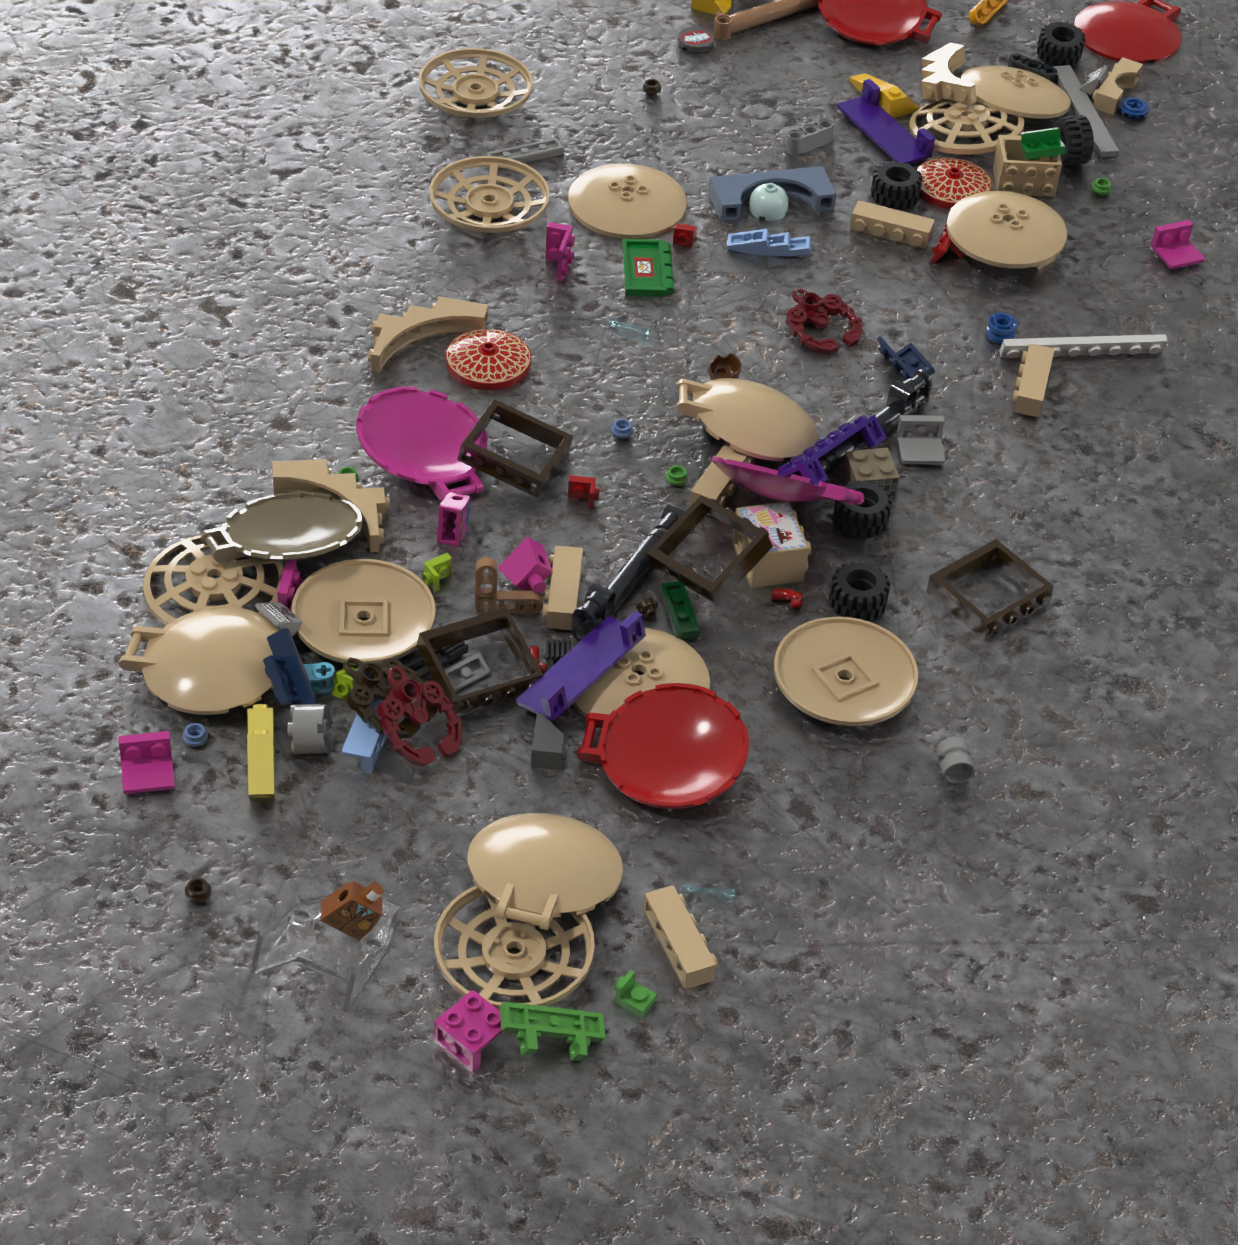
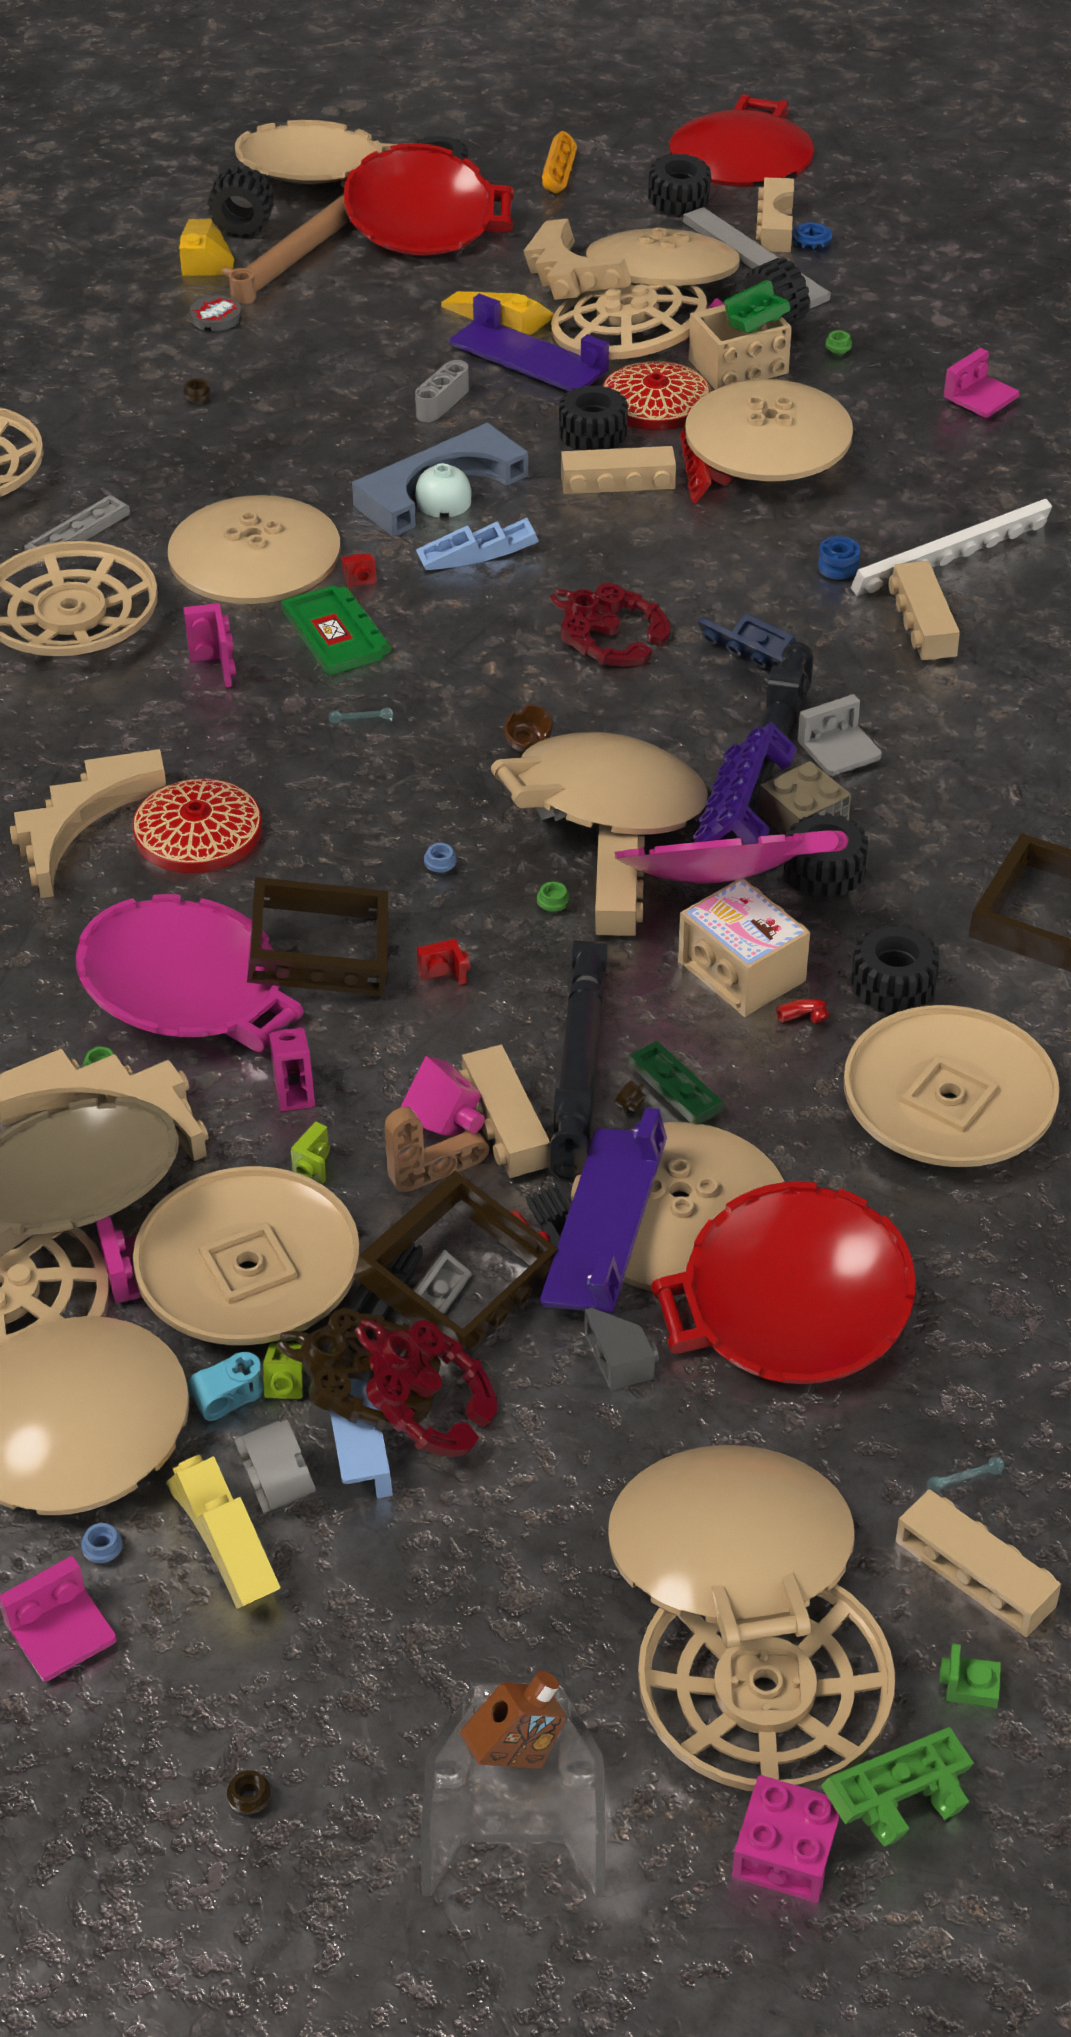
camera: 20 degrees left, 0 degrees up
light grey slope [255,603,303,636] -> none
dark blue bracket [263,628,319,705] -> none
dark brown window [647,495,773,605] -> none
black beam [1008,54,1058,82] -> none
light grey slope [1079,66,1108,95] -> none

